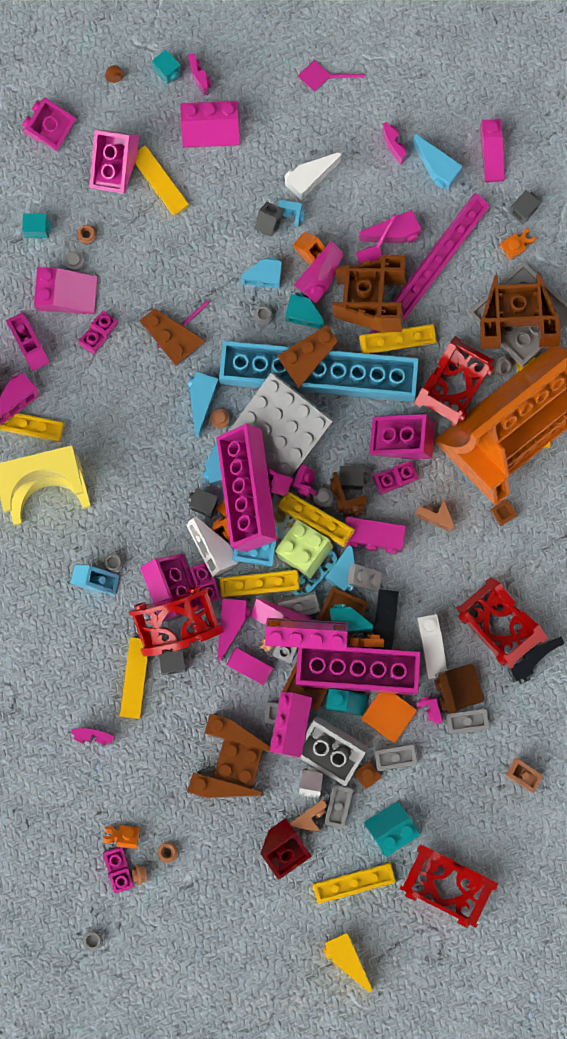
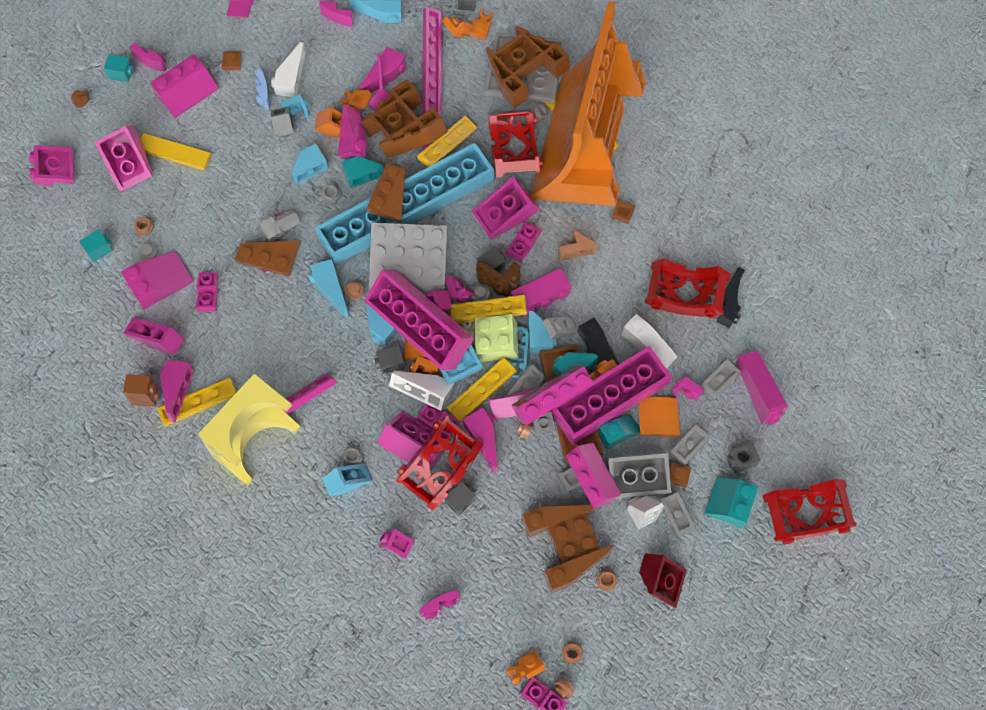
camera: 40 degrees left, 10 degrees down
yellow tile [120,637,148,719] -> none
dark pink slope [226,647,273,685] -> none
nougat slope [290,799,327,832] -> none
yellow tile [312,863,396,904] -> none
yellow slope [322,932,373,992] -> none
reddish brown bracket [434,664,484,714] -> none
nougat slope [505,757,543,793] -> none
none -> dark orange plate [222,51,242,70]
none -> light blue slope [254,68,270,110]
none -> light grey piece [260,210,300,241]
none -> dark pink tile [282,373,337,414]
none -> orange plate [339,90,372,109]
none -> dark pink bracket [379,529,415,559]
none -> orange bracket [442,16,473,38]
none -> nougat plate [596,571,617,591]
none -> dark grey brick [727,442,761,473]
none -> dark pink slope [736,351,788,425]

